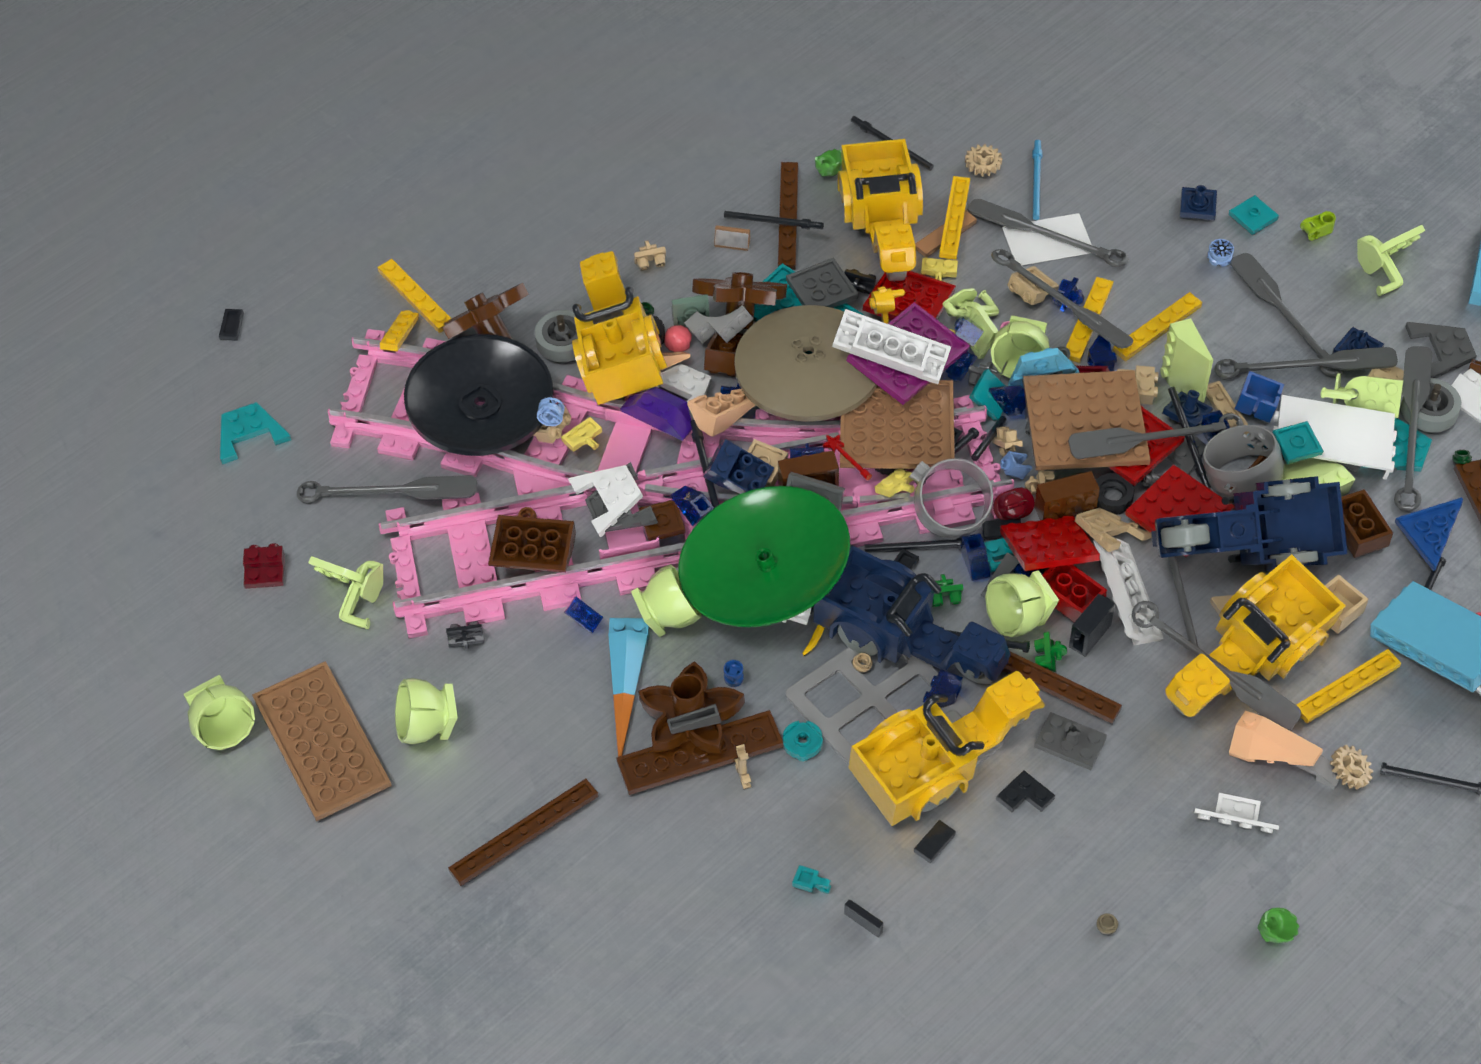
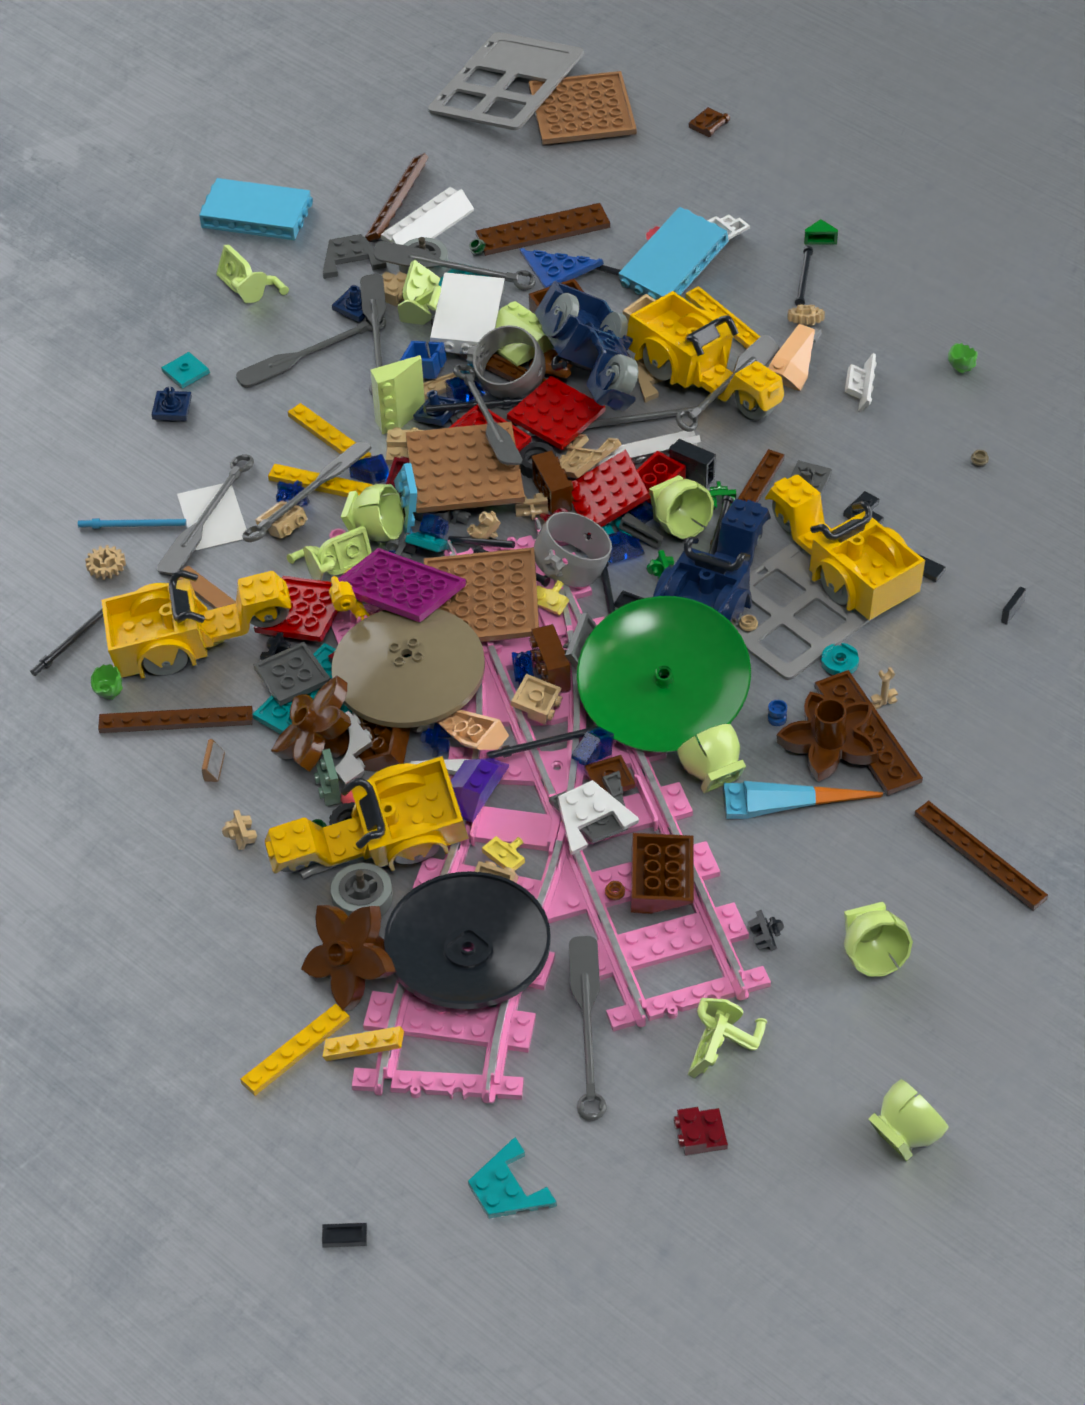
camera: 95 degrees left, 5 degrees down
medium nougat plate [252,661,392,822] -> none
light blue wheel [537,397,565,426] -> none
clear blue hips [564,596,603,633] -> none
dark grey piece [667,704,722,734] -> none
dark blue slope [703,439,774,494] -> none
black bar [724,211,824,230] -> none
teal plate [792,865,831,894] -> none
red piece [823,435,872,480] -> none
white slope [832,309,951,385] -> none
clear blue slope [923,669,963,708] -> none
yellow plate [939,176,970,260] -> none
clear blue slope [954,315,984,347] -> none
medium blue window [1000,451,1033,480] -> none
light blue wheel [1207,239,1234,267] -> none
teal plate [1272,421,1324,464] -> none
lime piece [1300,211,1336,241] -> none

